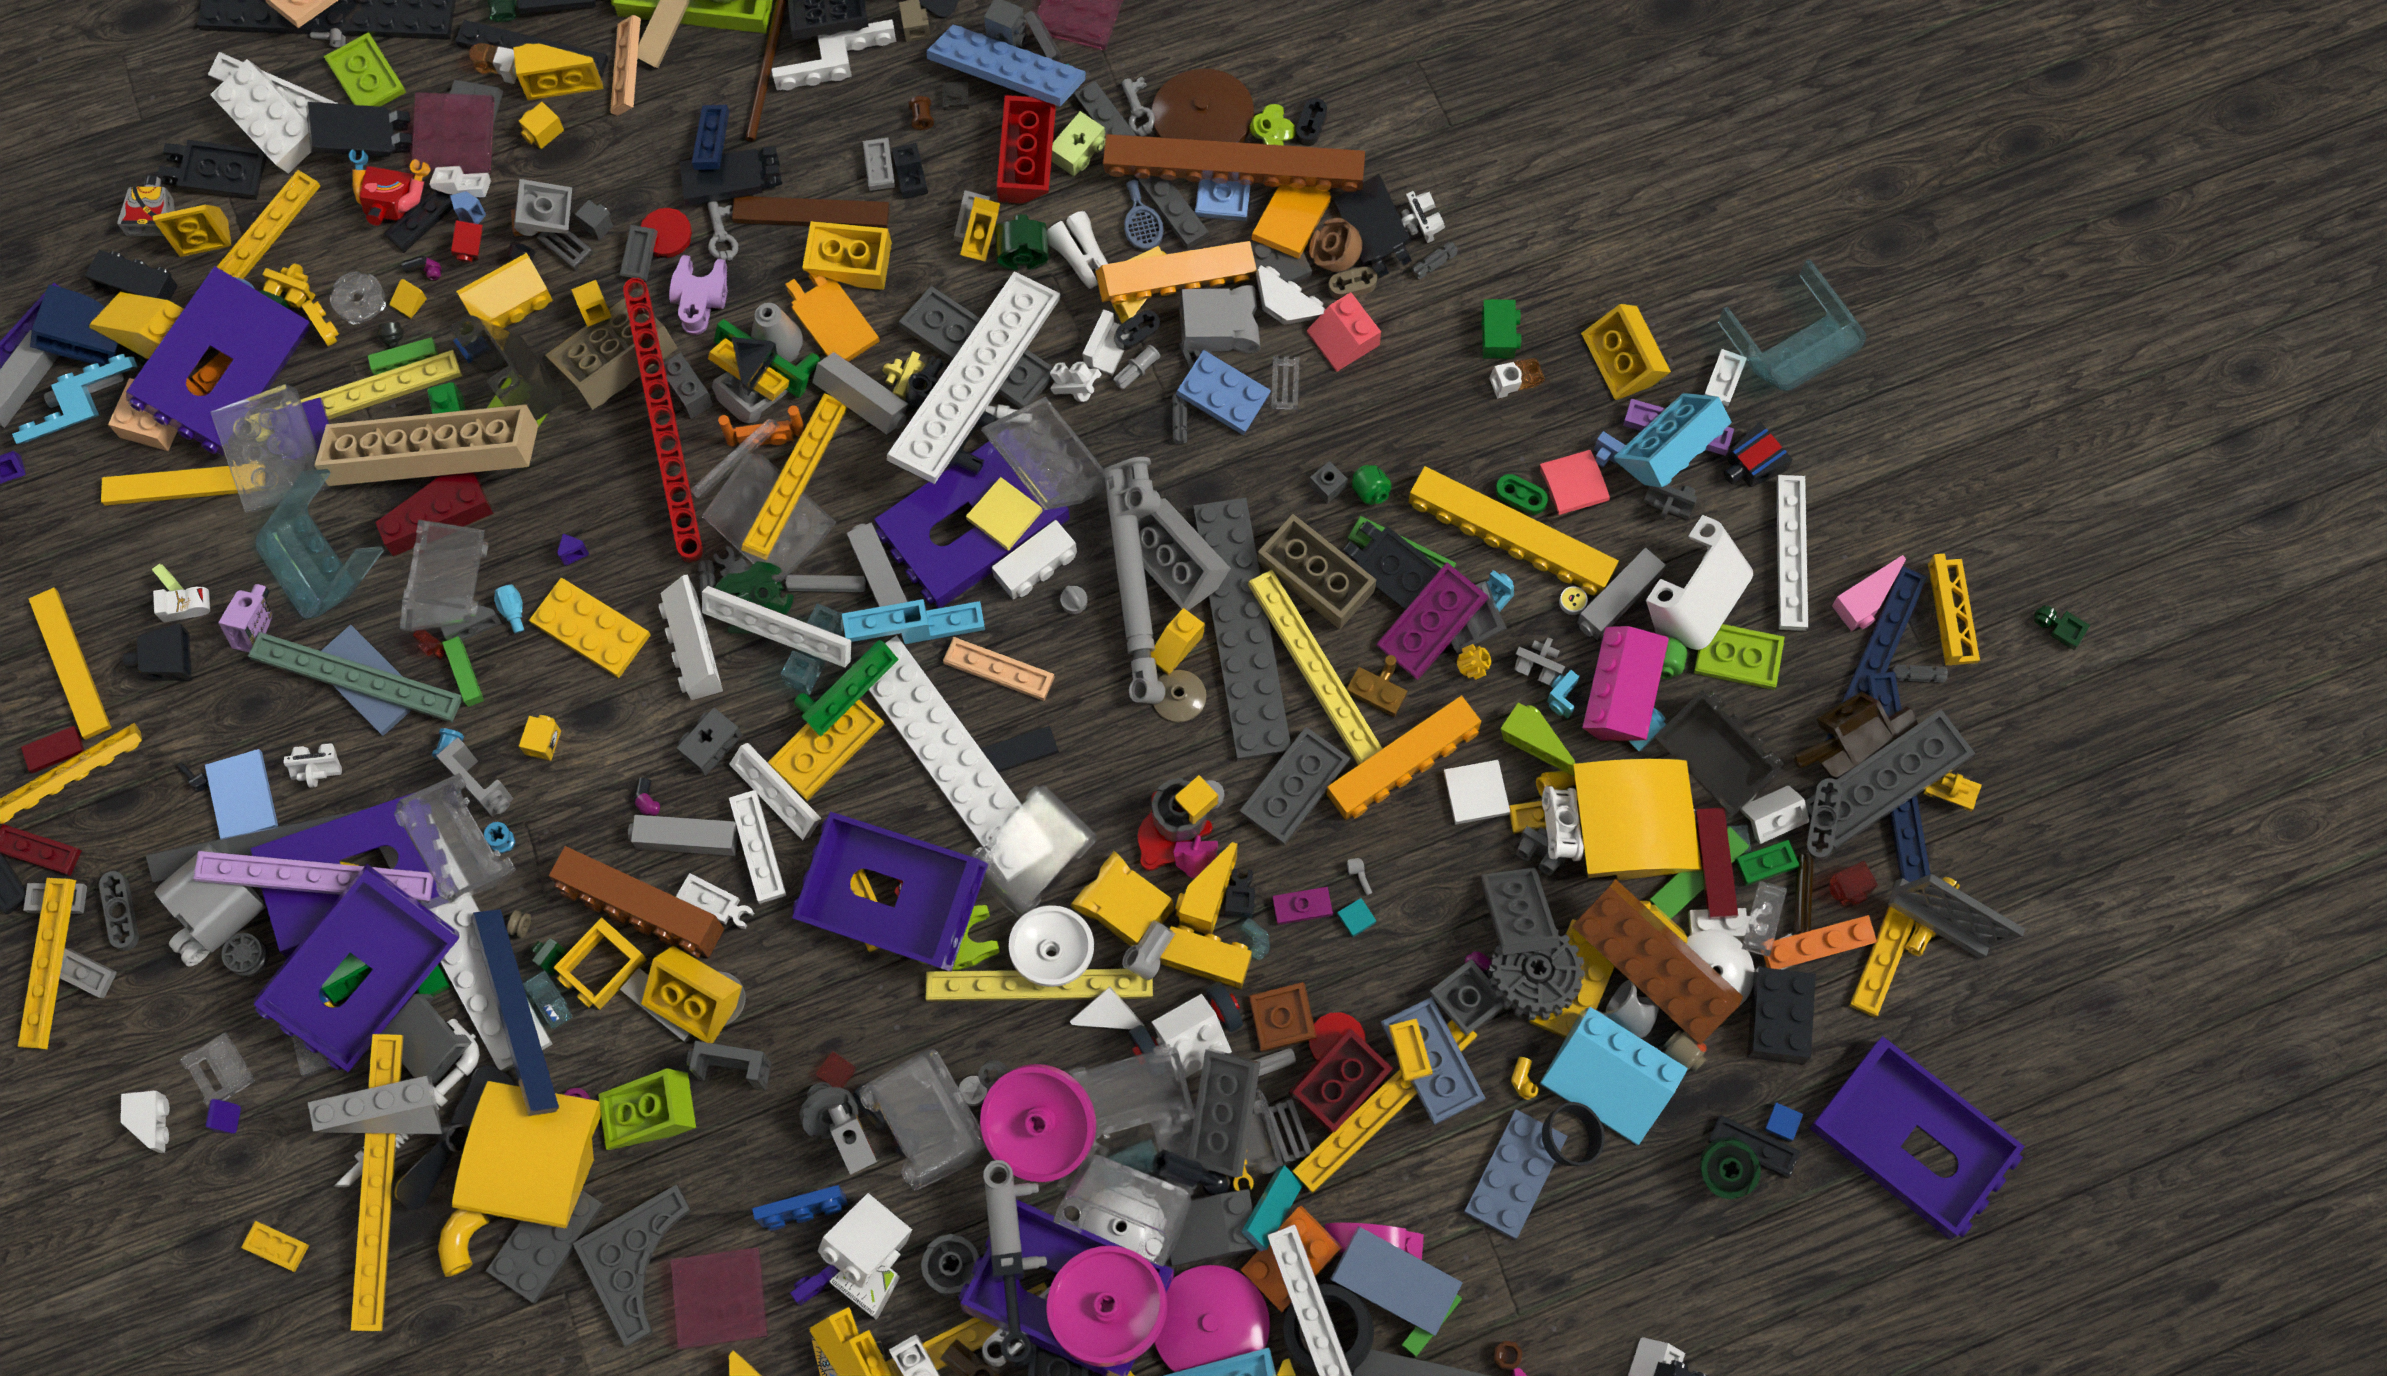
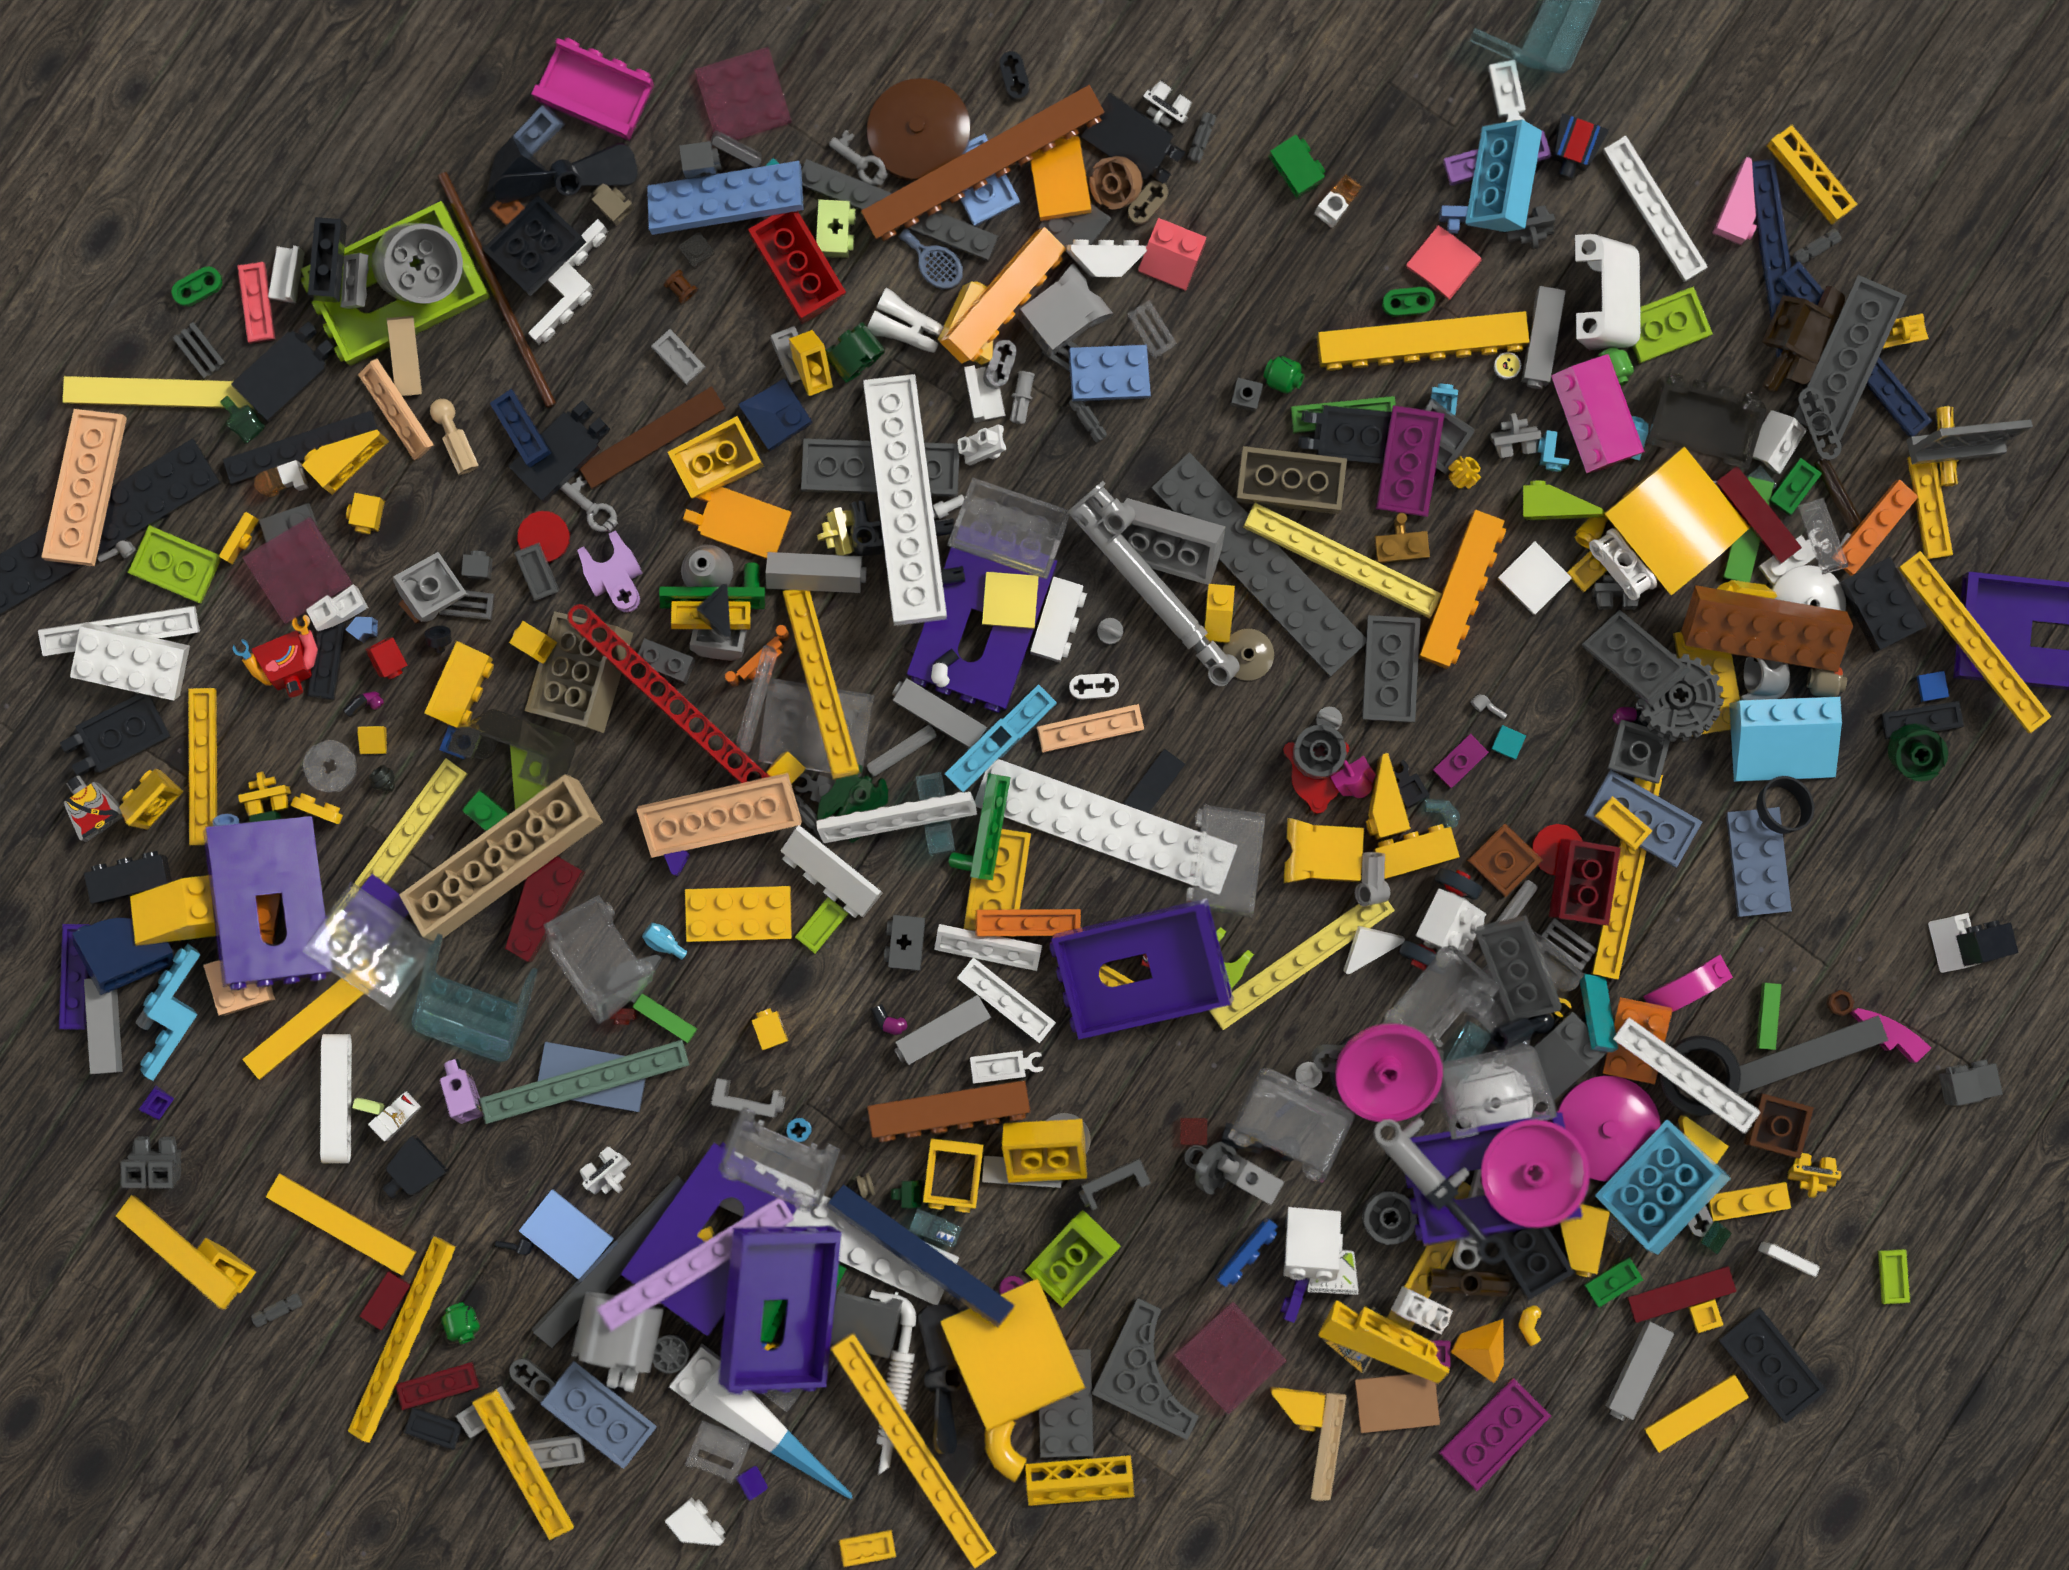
camera: 35 degrees left, 15 degrees up
black tile [306,102,413,157] -> none
light grey wedge [308,1076,442,1134] -> none
bright green piece [368,337,439,375] -> none
dark azure bush [432,728,464,760] -> none
black slope [892,143,928,199] -> none
white dish [1009,906,1094,987] -> none
yellow panel [1175,775,1218,825] -> none
lime plate [1250,104,1296,145] -> none
sand blue tile [1331,1226,1463,1336] -> none
yellow arm [1511,1057,1538,1099] -> none
yellow slope [1581,304,1671,400] -> none
clear red brick [1829,861,1878,906] -> none
dark green plate [2034,605,2090,650] -> none
none -> yellow plate [219,512,259,565]
none -> white beam [320,1034,352,1163]
none -> tan piece [430,399,479,475]
none -> green head [441,1303,480,1344]
none -> sand blue plate [540,1361,657,1469]
none -> light nougat plate [636,773,802,858]
none -> white plate [669,1344,852,1499]
none -> dark blue plate [738,379,813,451]
none -> yellow slope [765,752,806,784]
none -> lime tile [795,897,849,954]
none -> arm [931,648,959,687]
none -> orange plate [975,909,1081,936]
none -> yellow fence [1025,1455,1134,1506]
none -> white beam [1069,673,1119,700]
none -> yellow plate [1898,551,2051,734]

